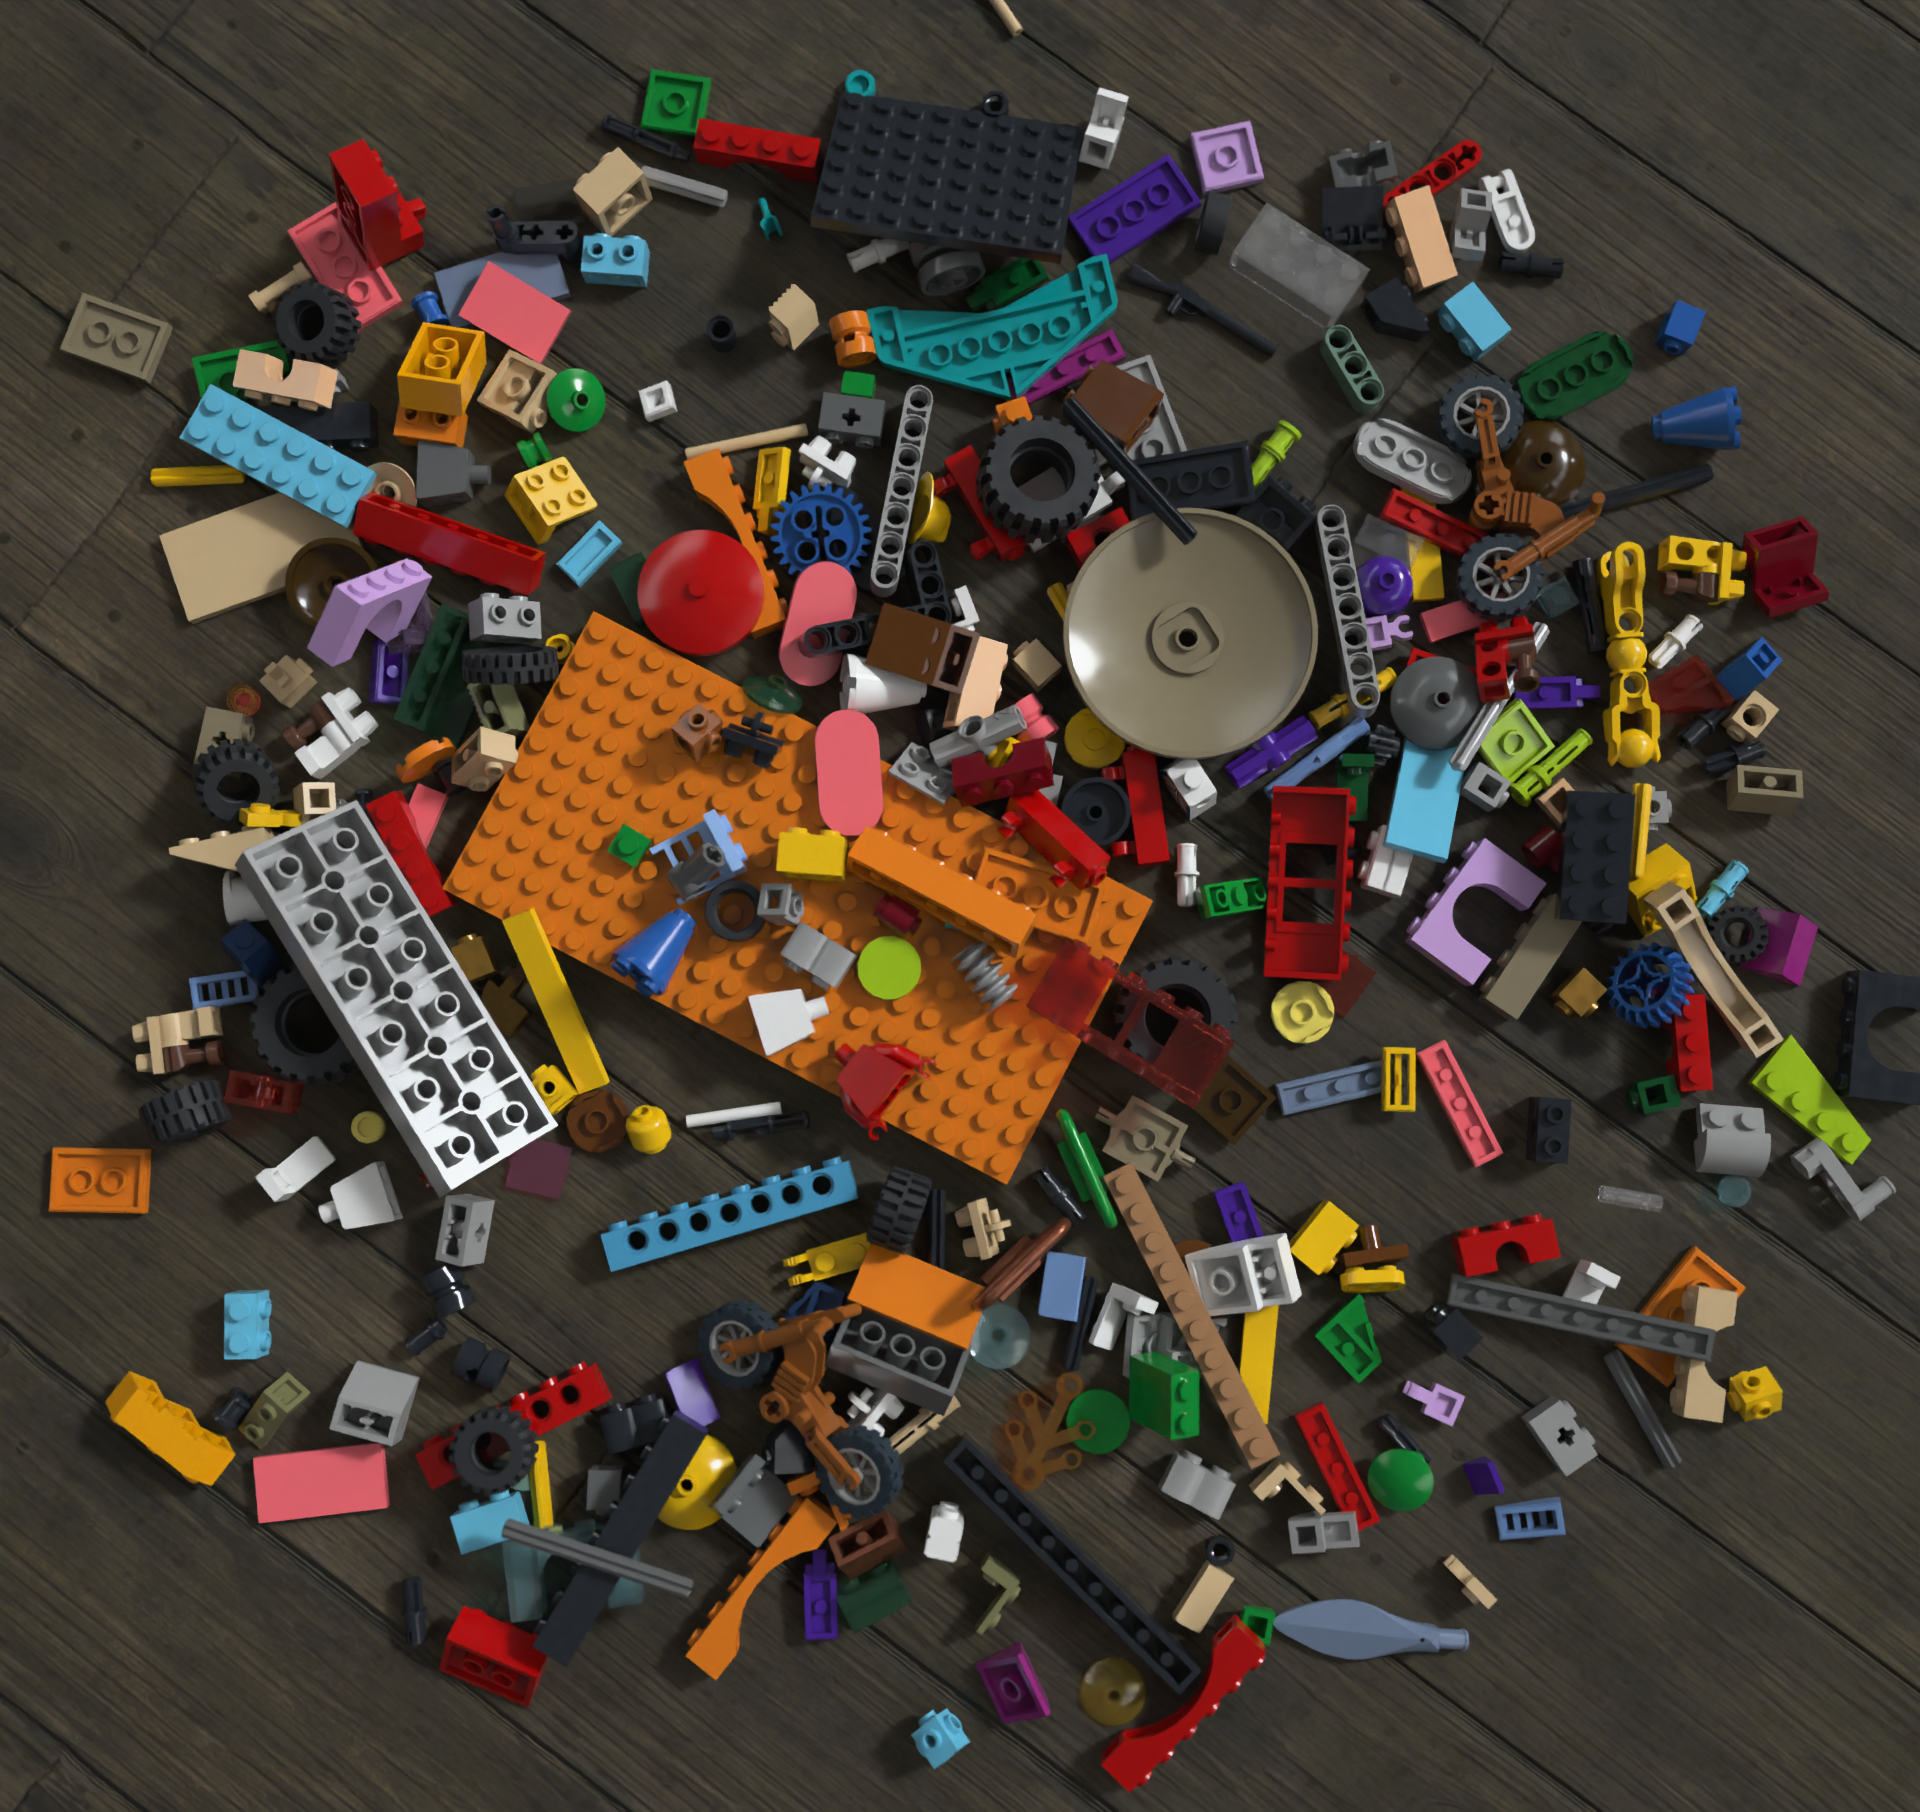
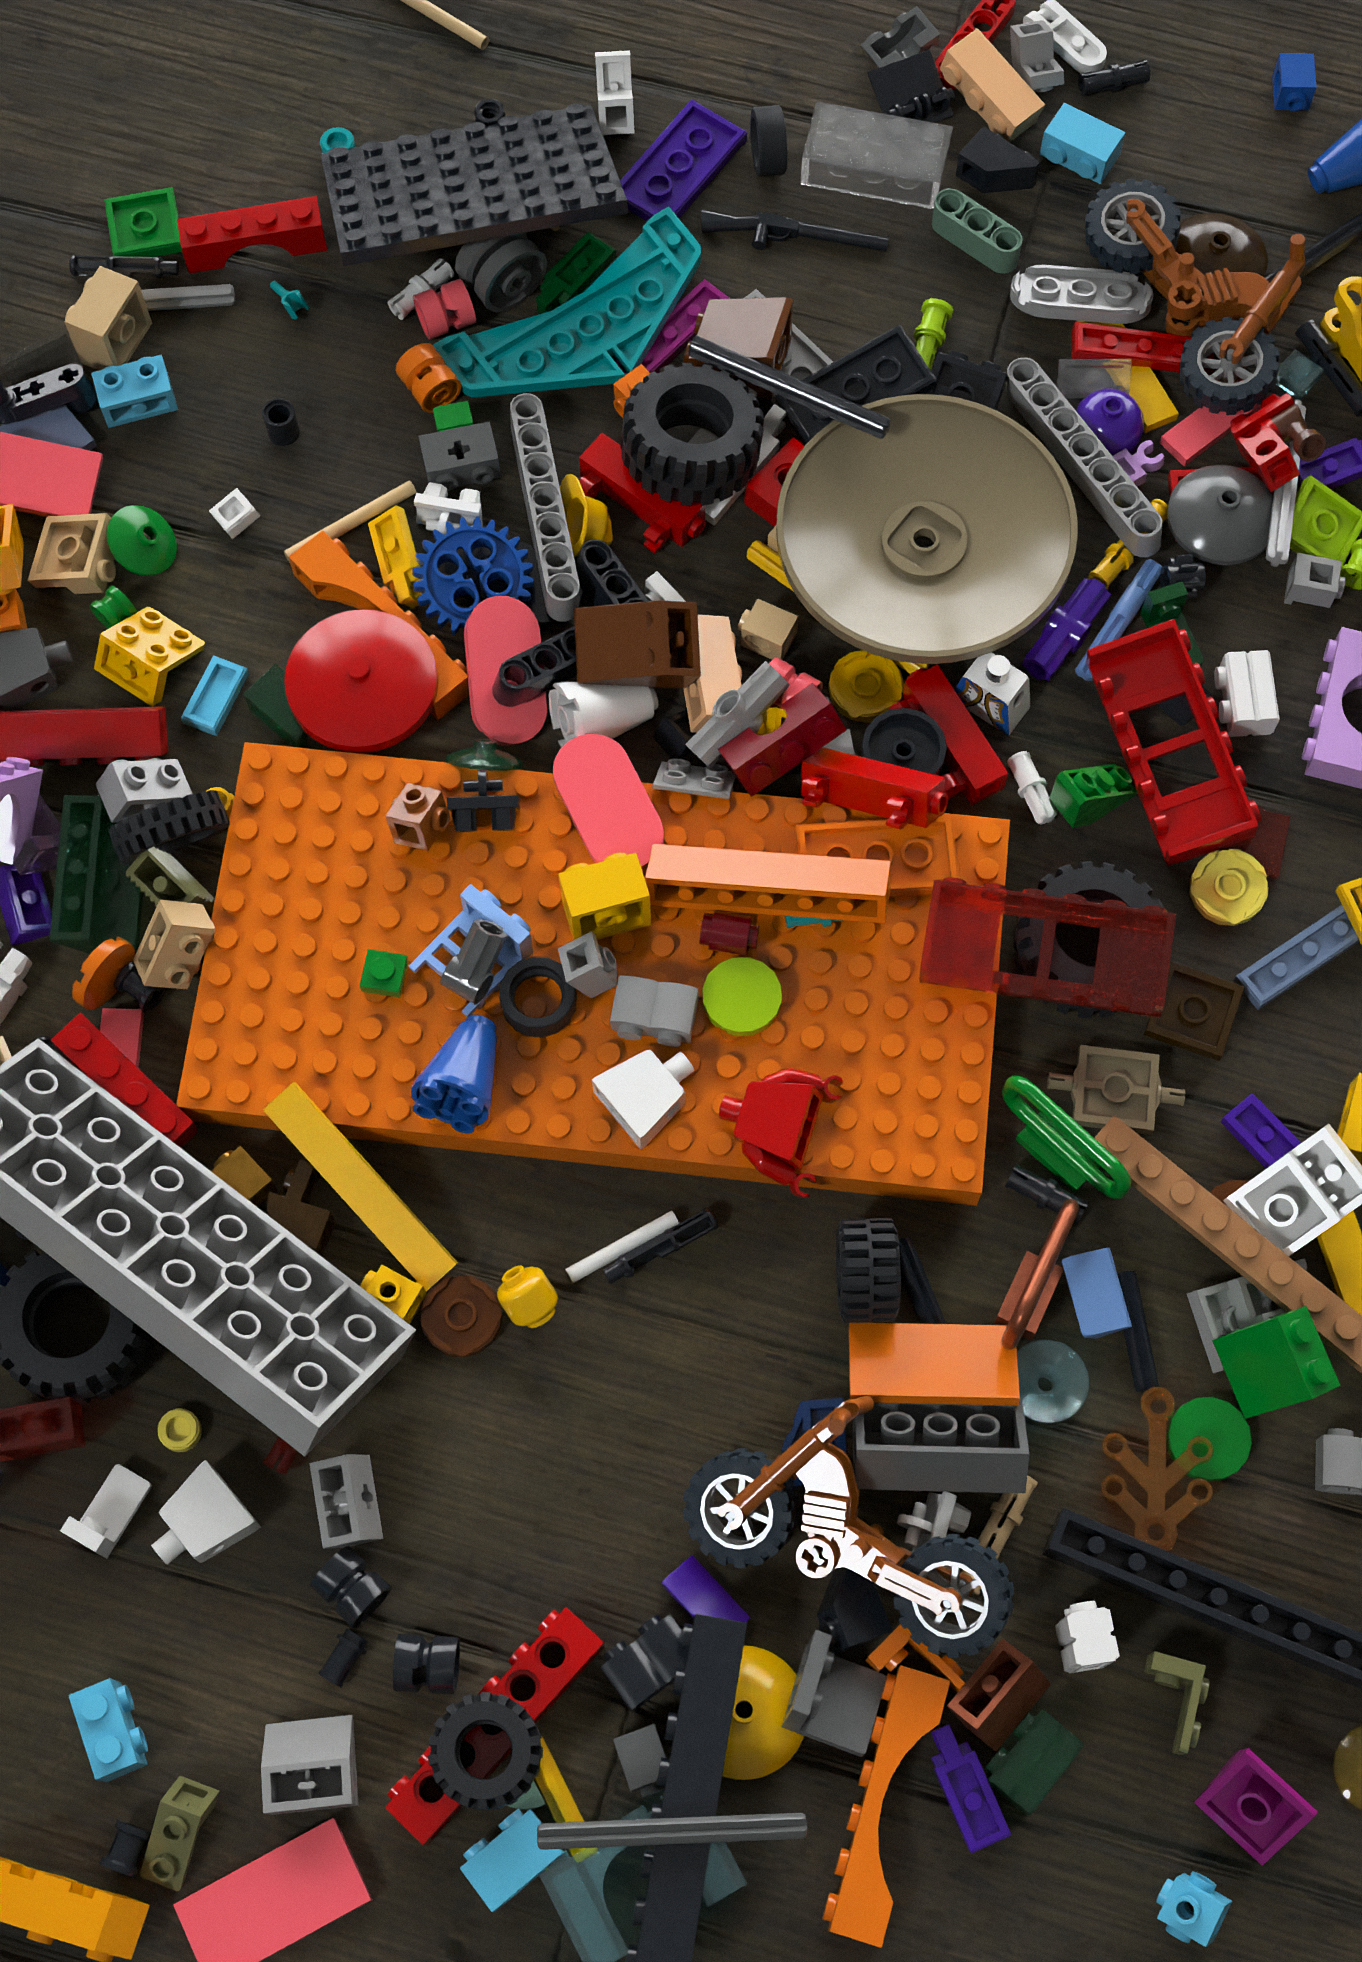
camera: 20 degrees left, 15 degrees down
clear pink piece [505,1139,573,1199] -> none
dark azure brick [601,1156,860,1272] -> none
tan brick [768,284,819,350] -> none
yellow hinge [782,1232,871,1286] -> none
light grey piece [950,942,1018,1014] -> none
tan hips [955,1198,1011,1260] -> none
white bracket [1089,1283,1159,1350] -> none
lavender tile [1190,121,1264,195] -> none
medium azure tile [1383,738,1464,863] -> none
dark green tile [1516,331,1633,422] -> none
none -> coral wheel [413,279,476,340]

